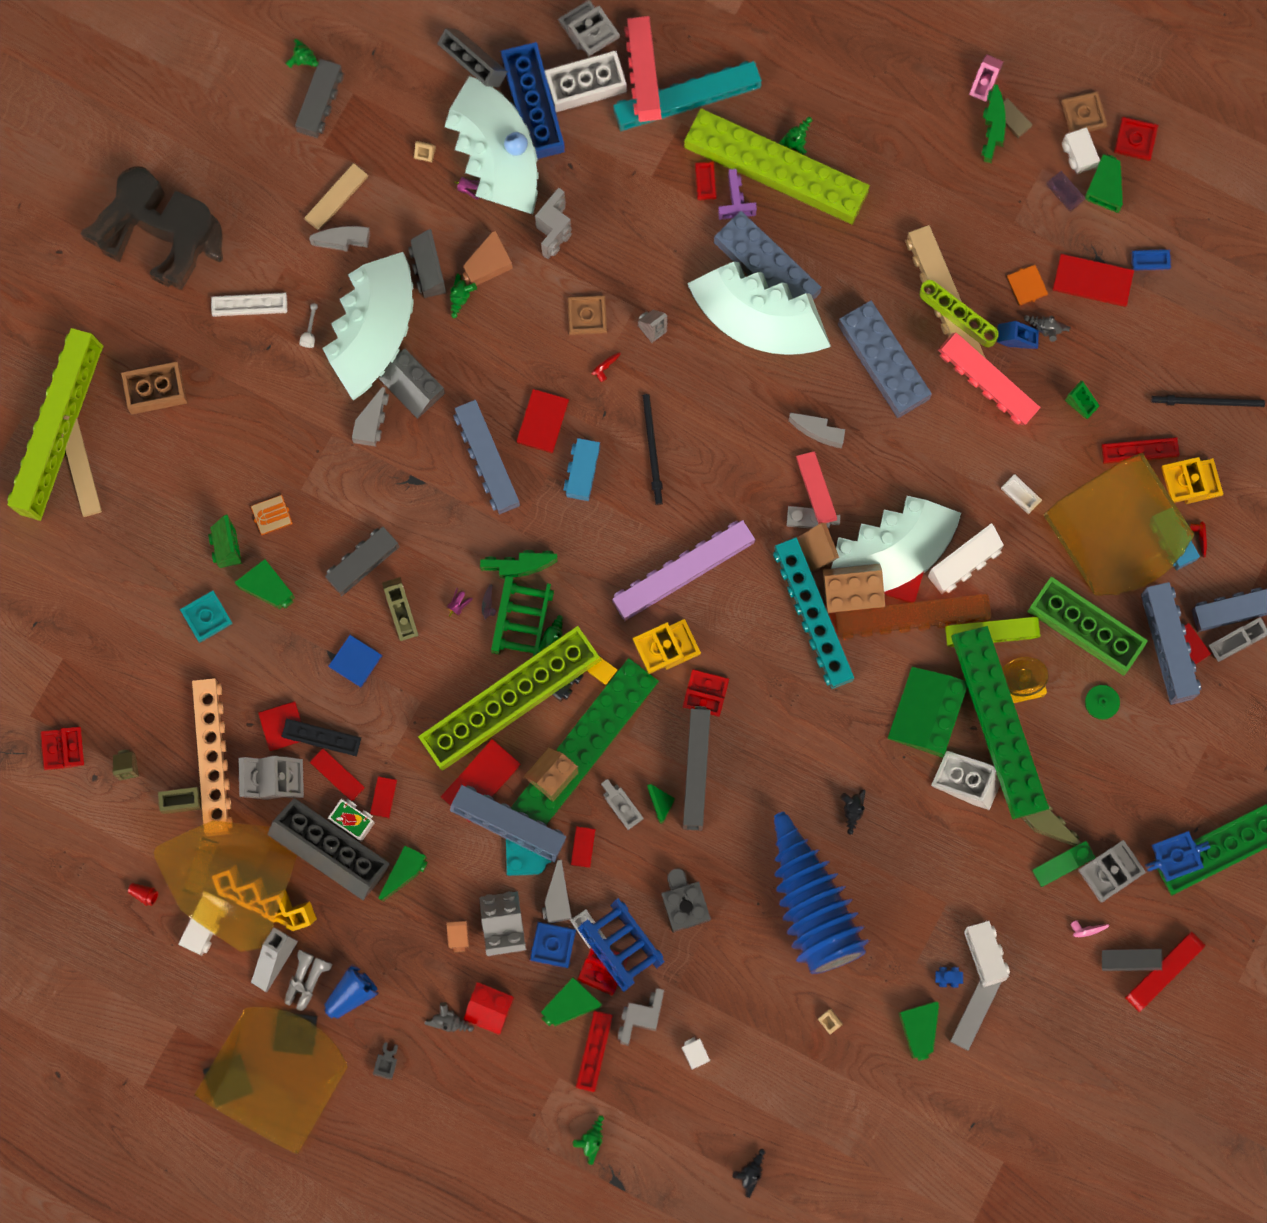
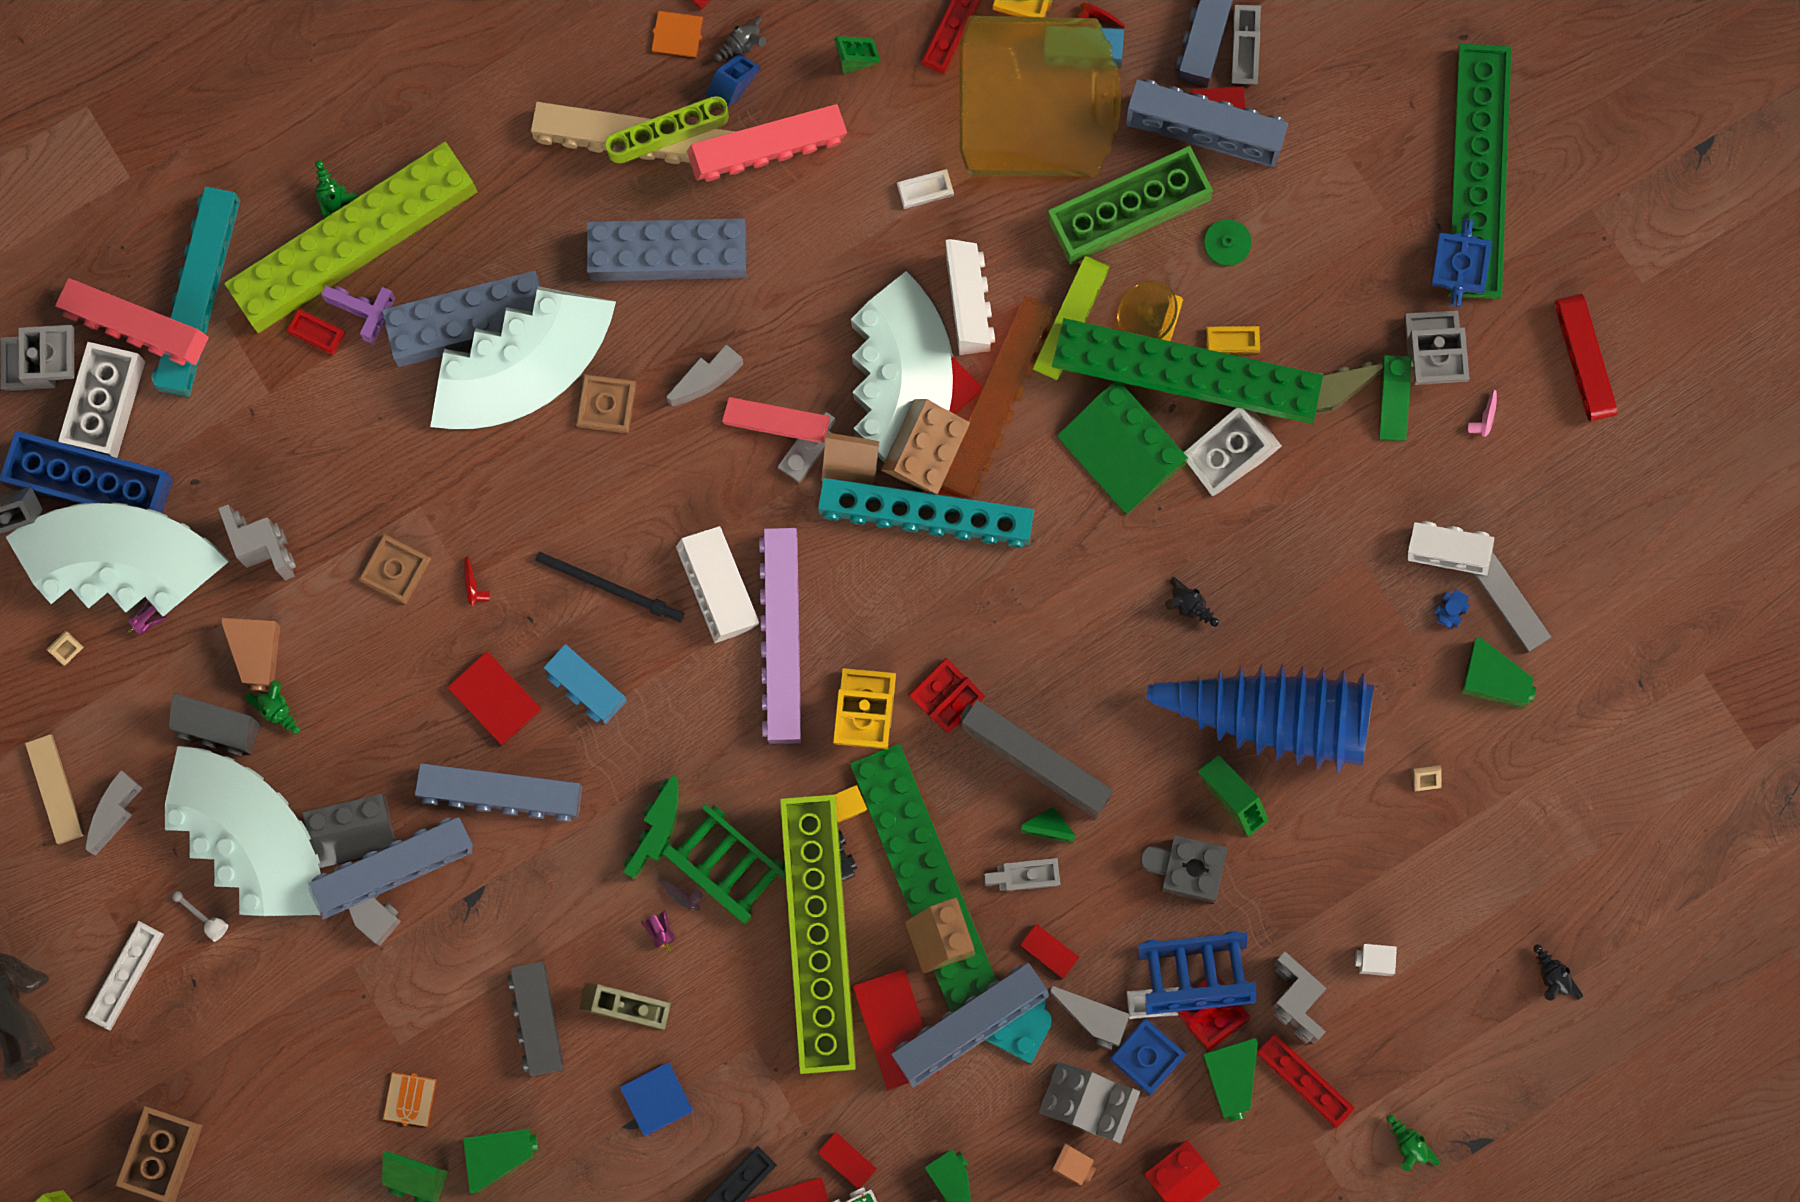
camera: 55 degrees left, 0 degrees up
light blue piece [504,132,528,156] -> none
green piece [538,615,563,652] -> none
light grey slope [638,310,667,343] -> none
dark grey tile [1102,949,1162,971] -> none
none -> sand blue brick [309,817,473,920]
none -> medium nougat tile [576,374,637,434]
none -> white brick [676,526,759,643]
none -> green slope [1198,755,1269,838]
none -> yellow tile [1206,326,1260,354]

